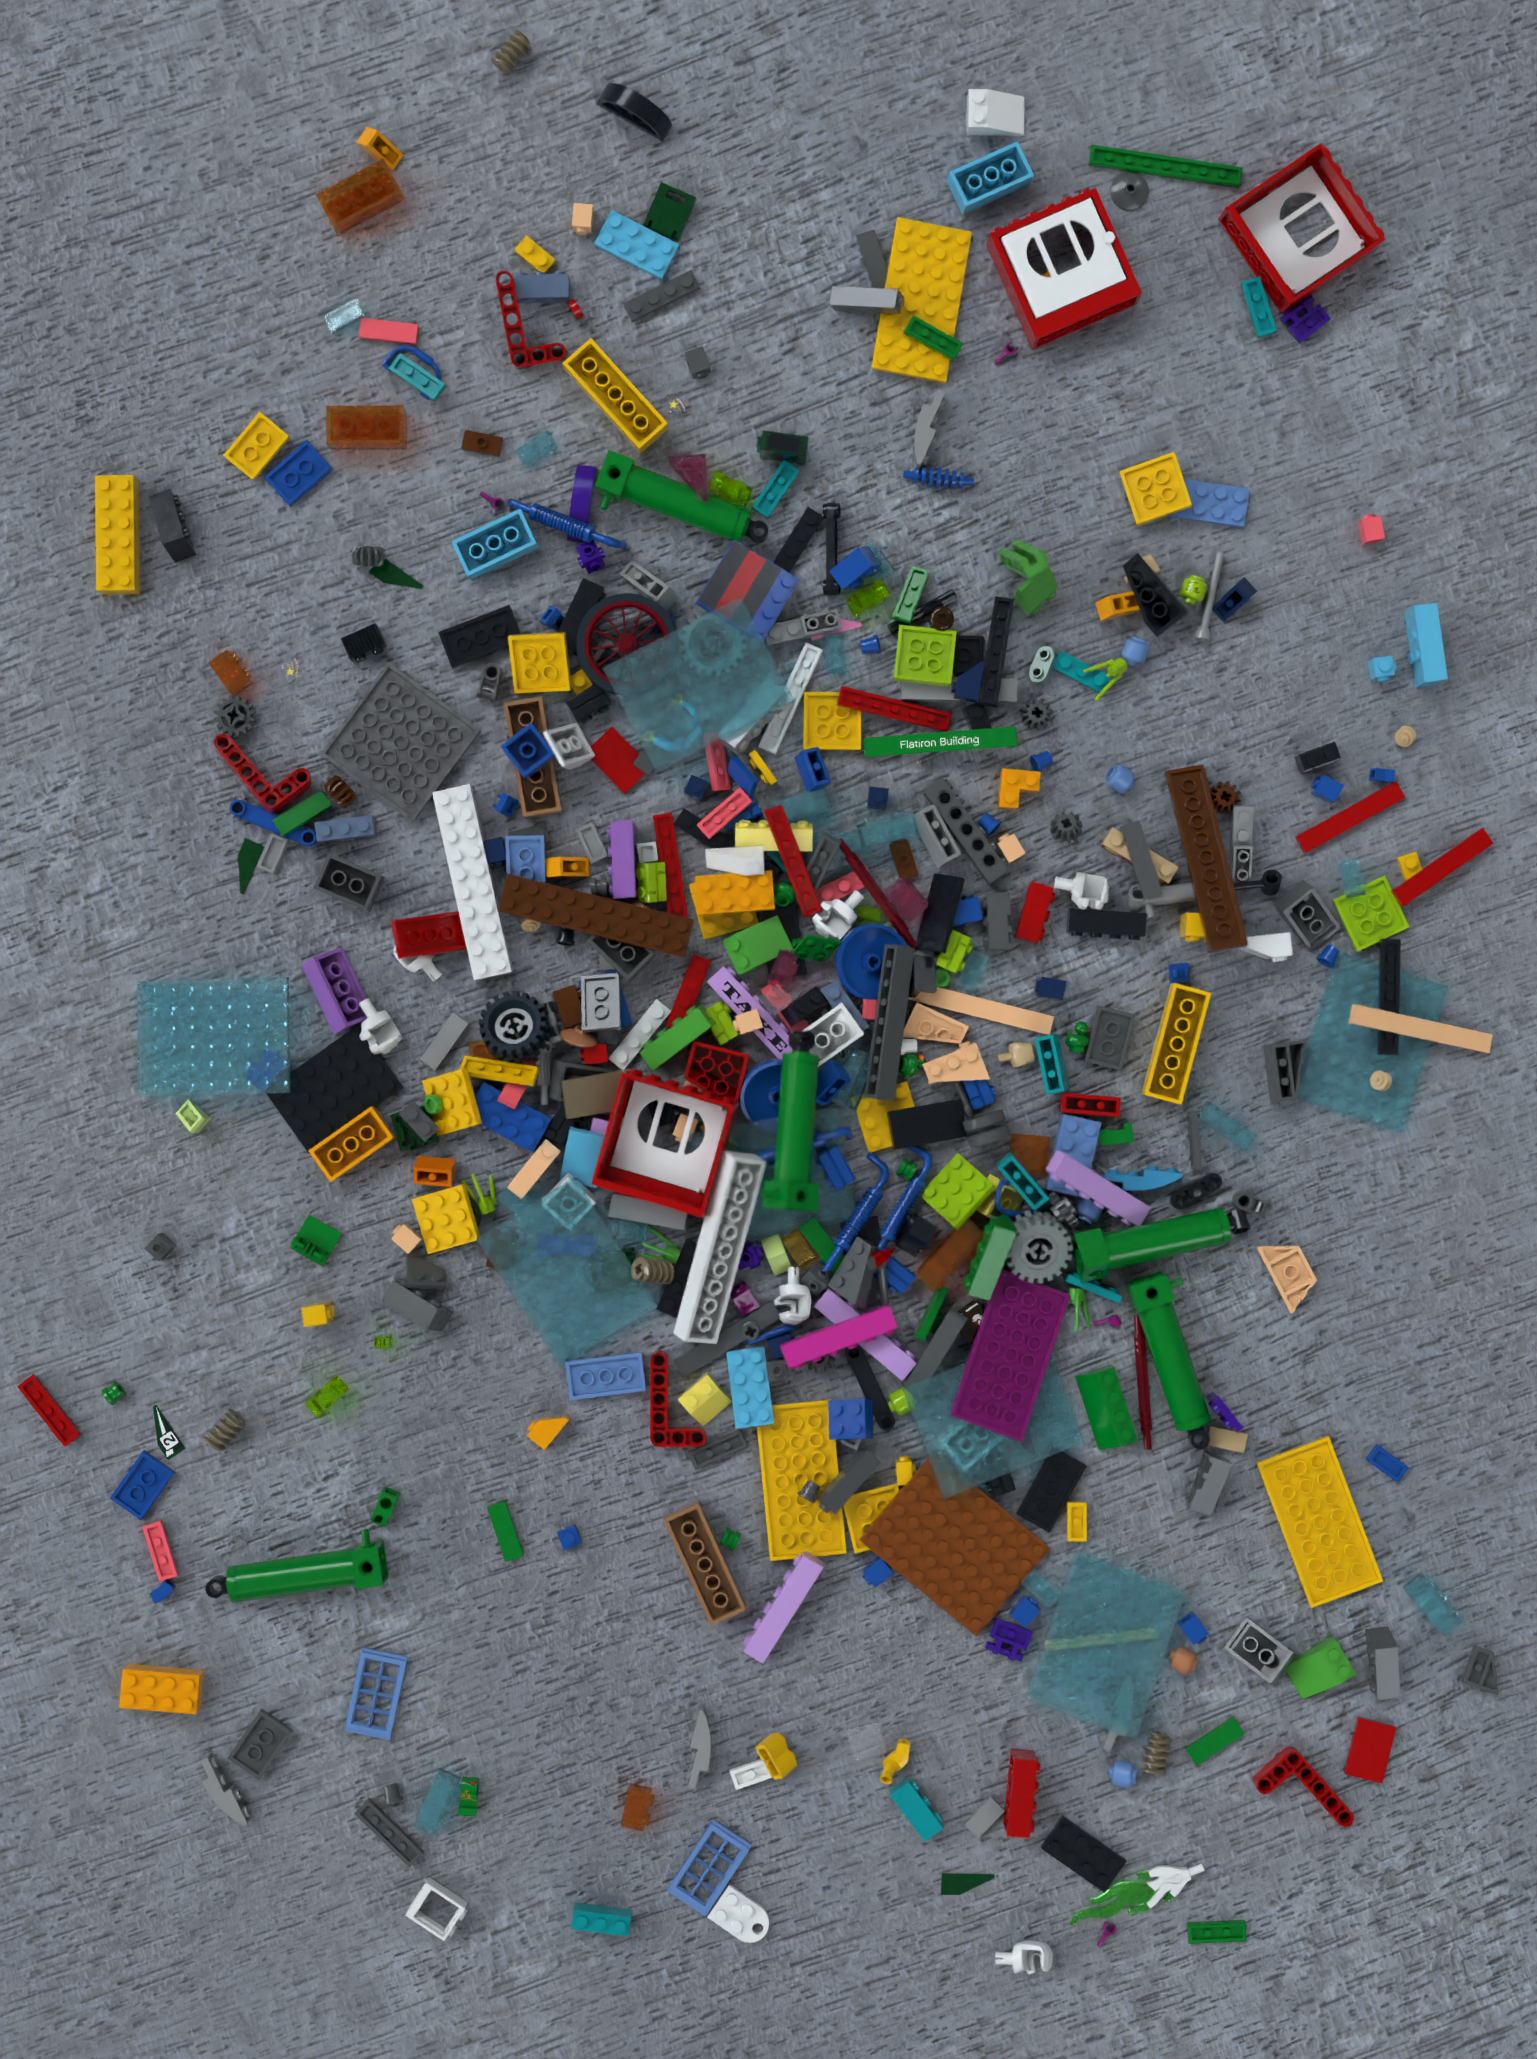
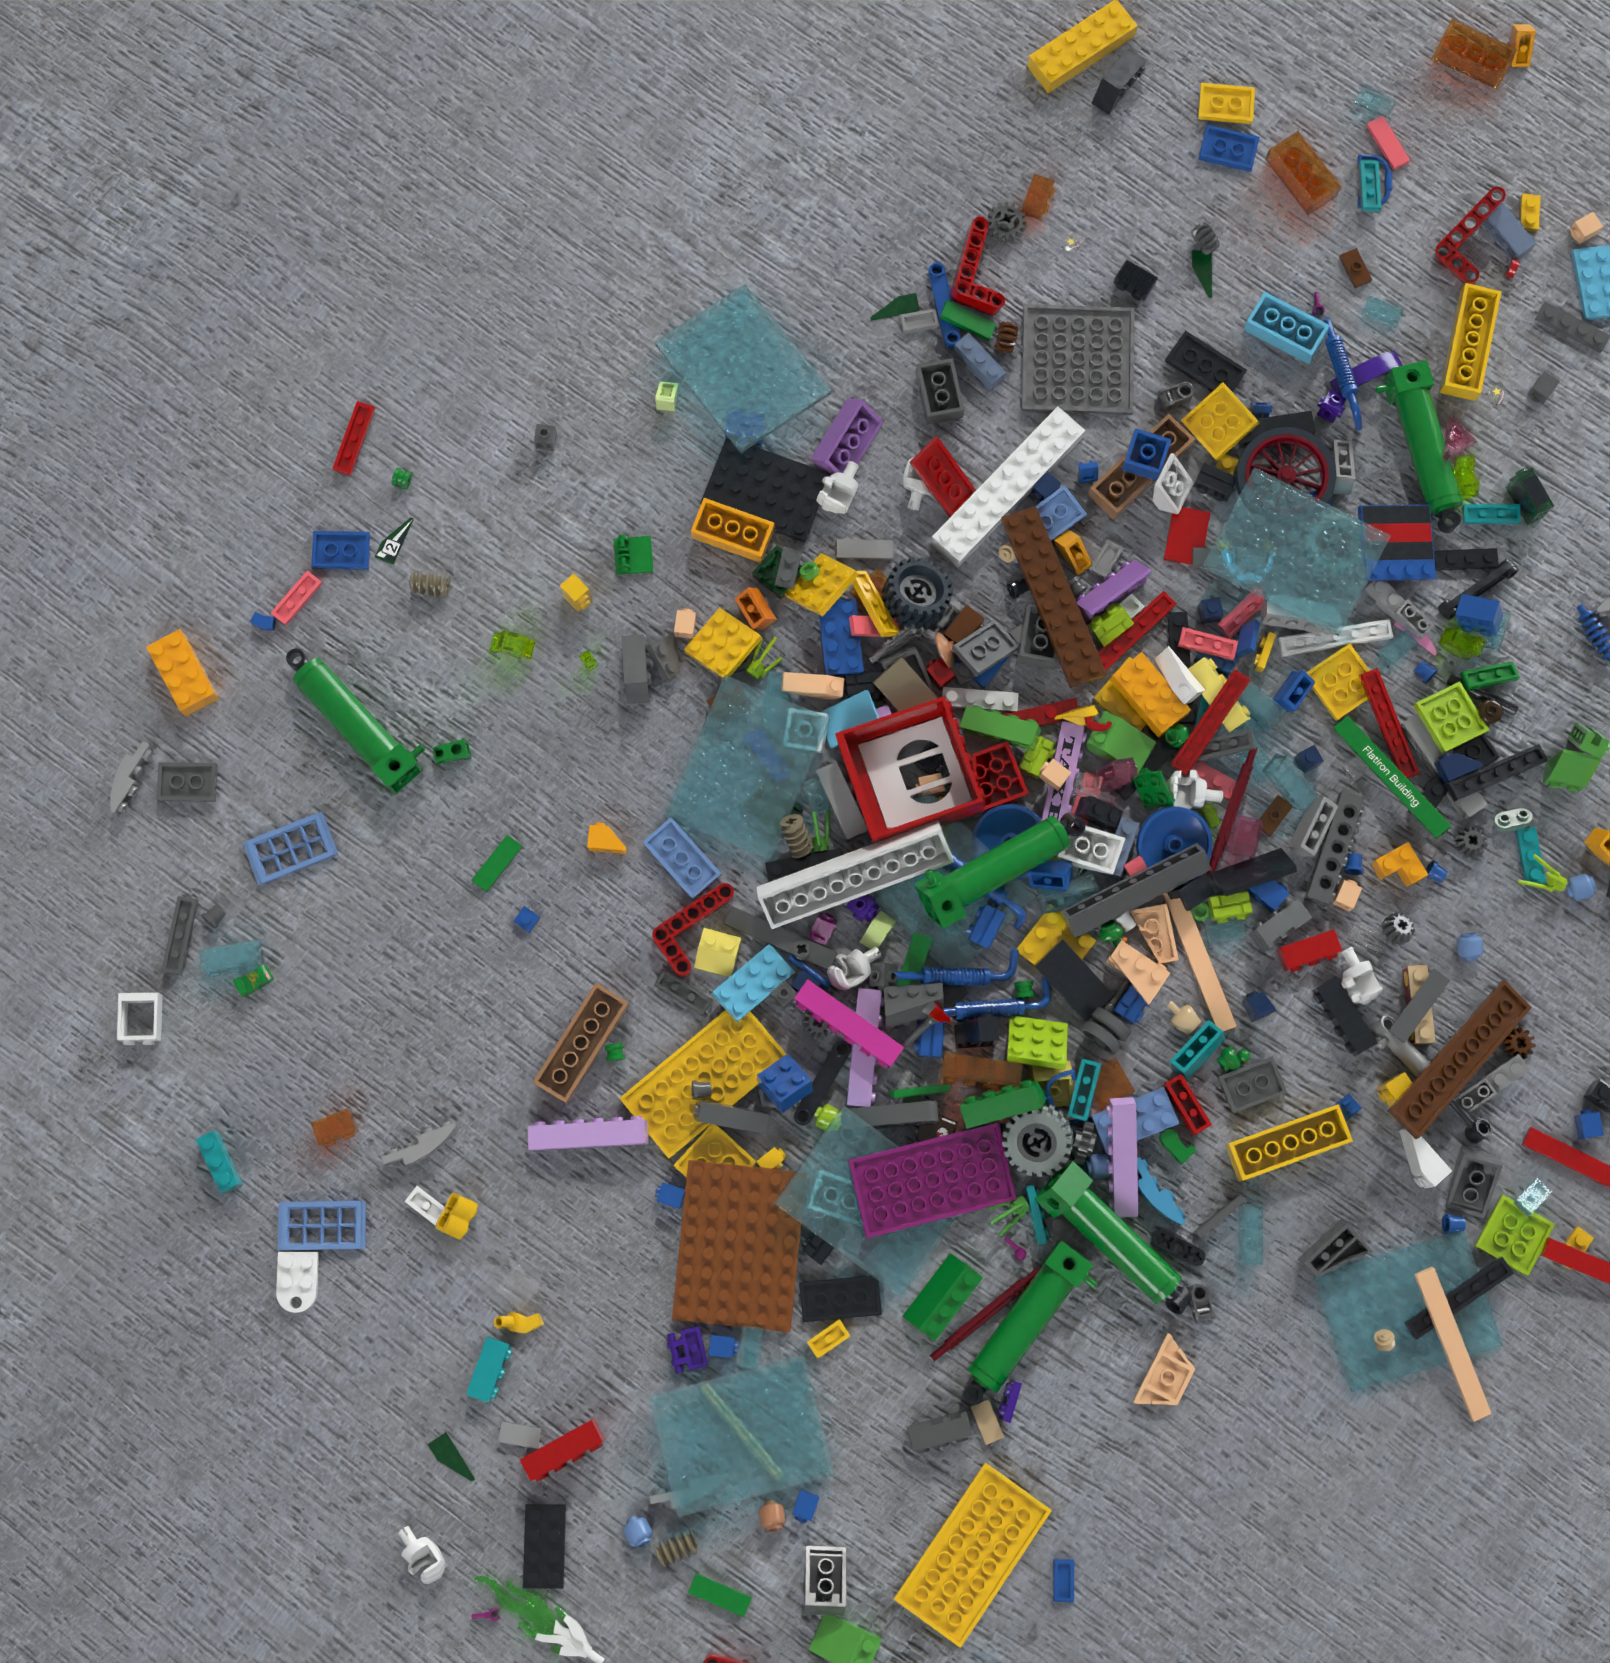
camera: 55 degrees right, 10 degrees down
clear yellow beam [781,1229,817,1269] -> none
none -> yellow piece [1054,705,1112,731]

